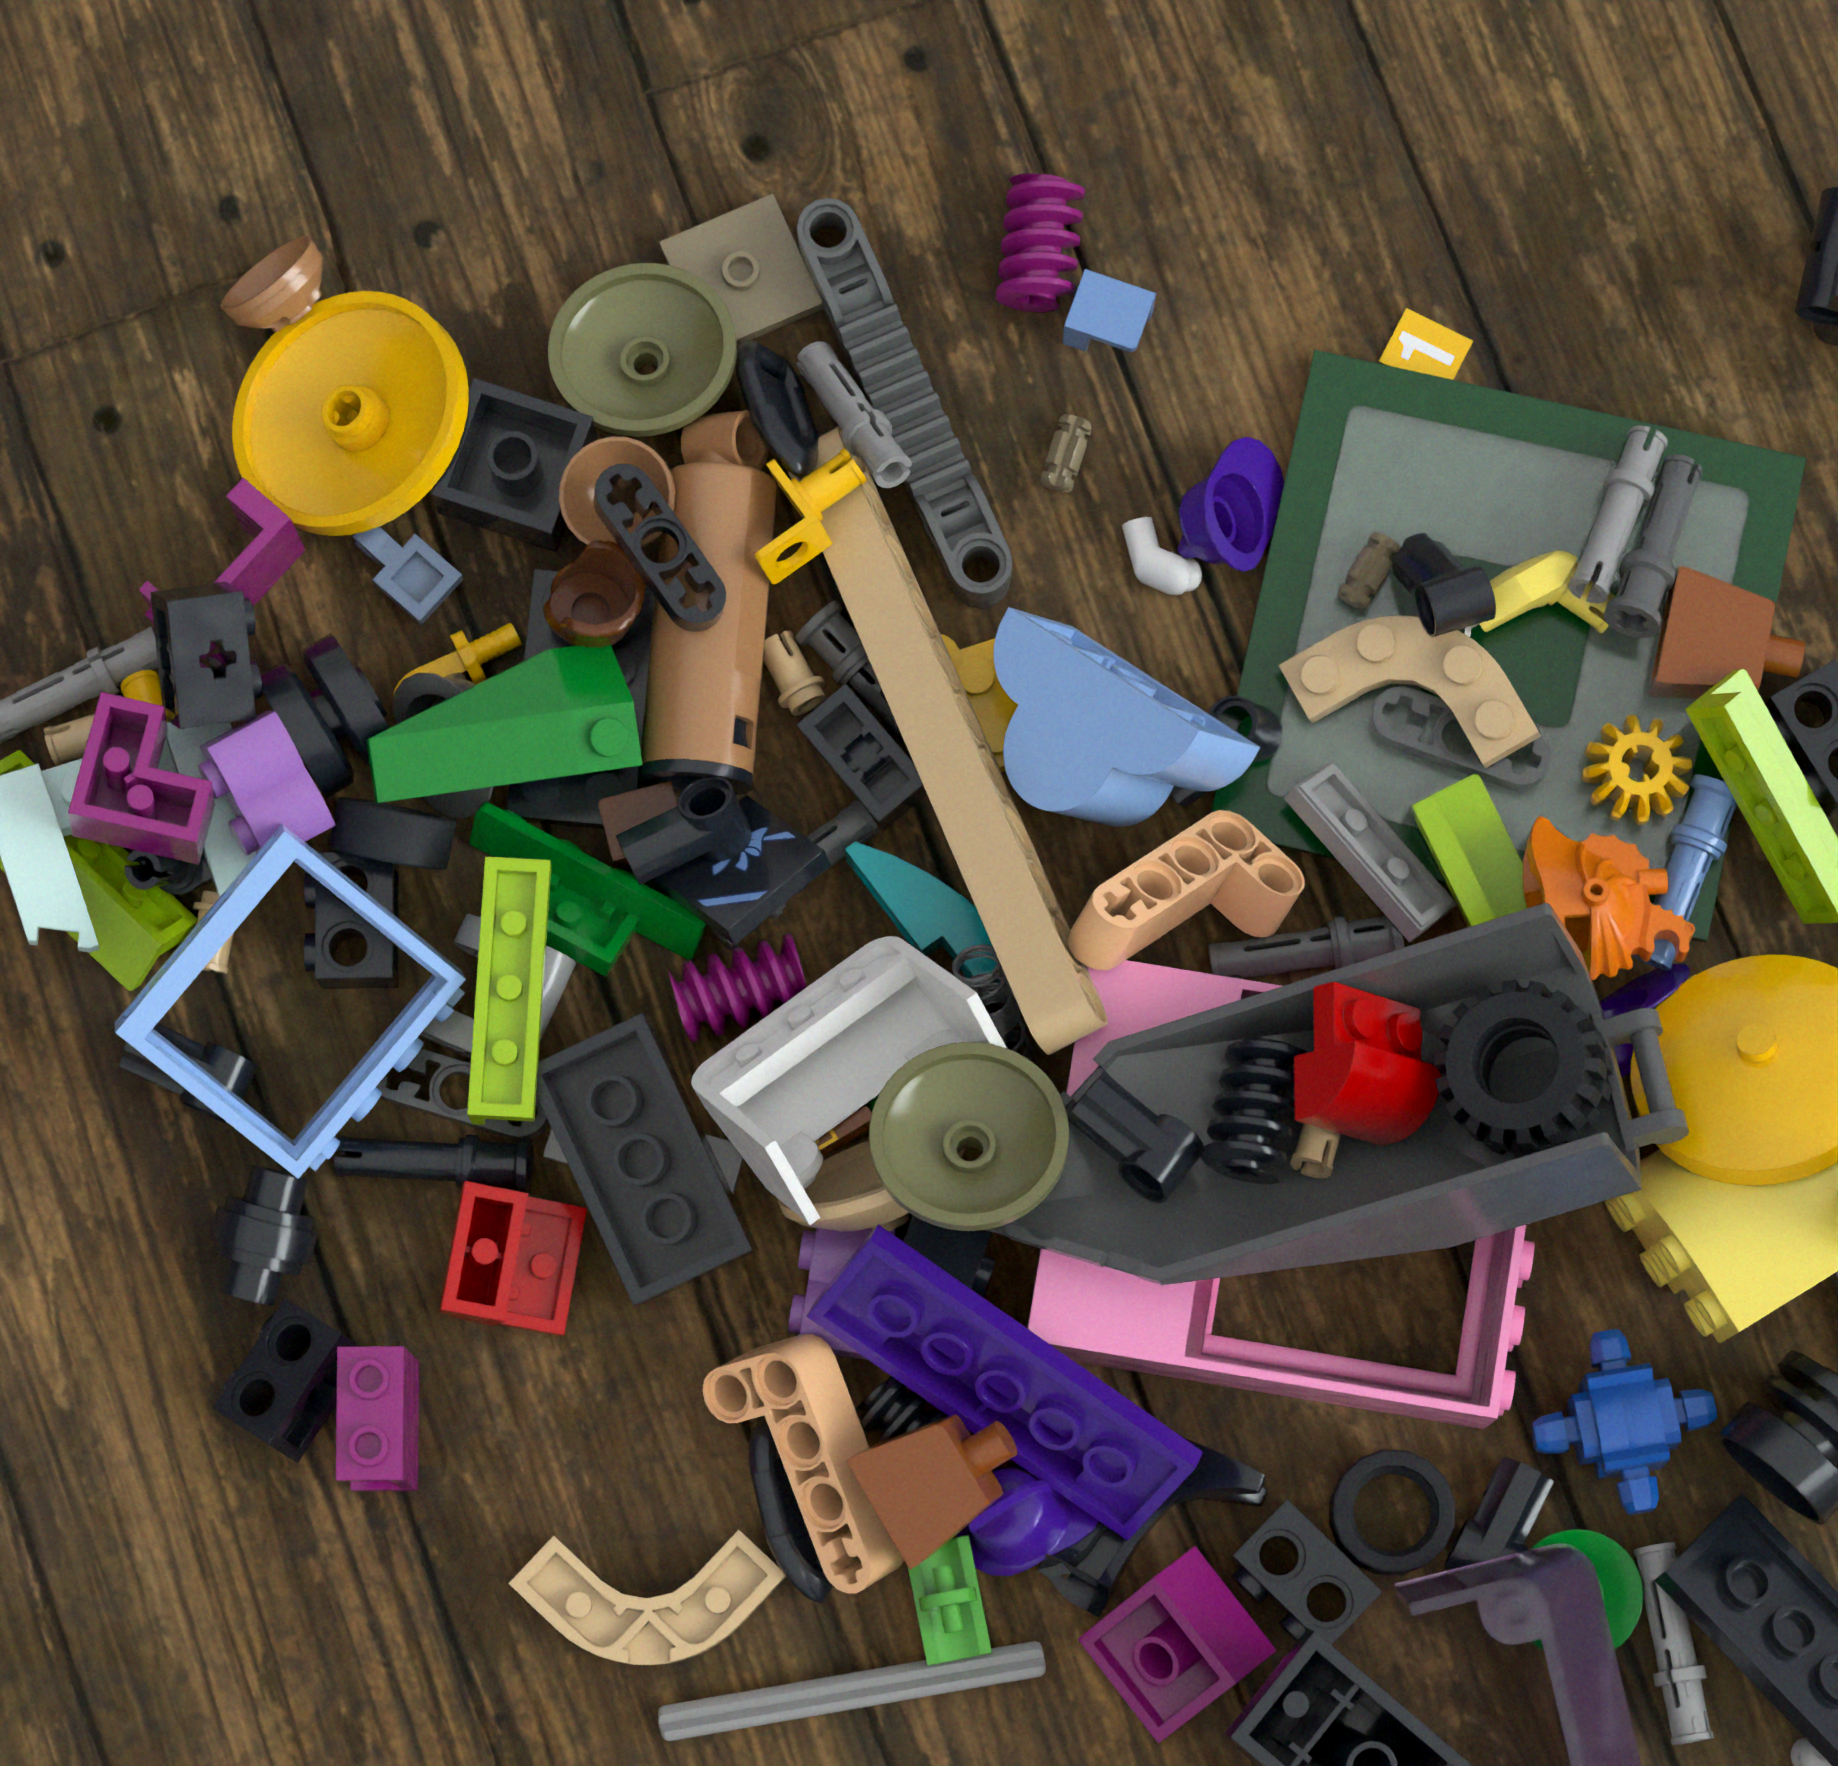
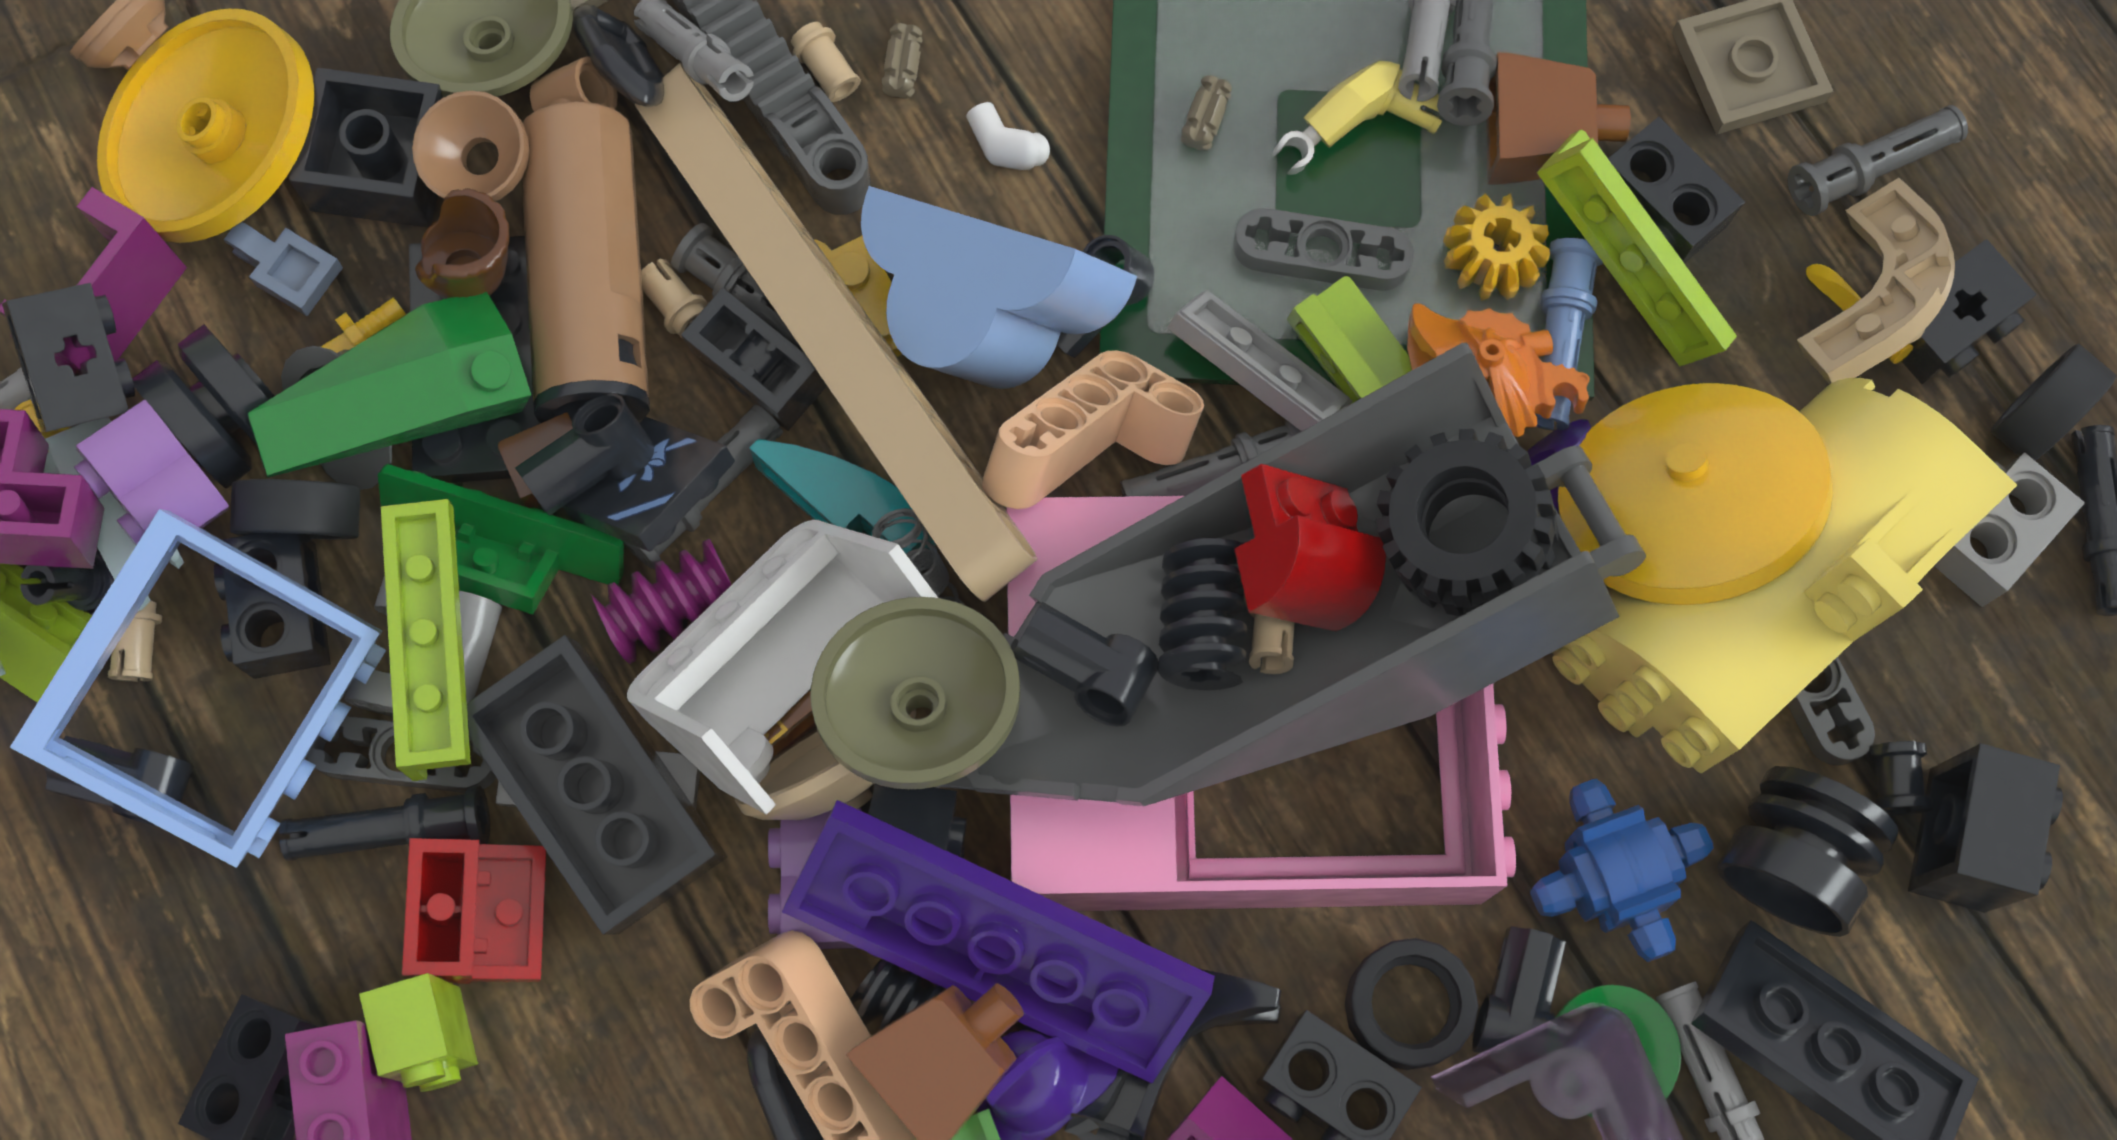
camera: 15 degrees left, 5 degrees down
black piece [209,1165,318,1306] -> none
black beam [593,464,726,632] -> none
yellow bracket [754,448,868,584] -> none
dark purple piece [1178,437,1284,572] -> none
tan plate [1279,616,1541,768] -> none
black piece [1392,532,1496,638] -> none
none -> lime brick [359,973,478,1092]
none -> tan pin [791,22,861,102]

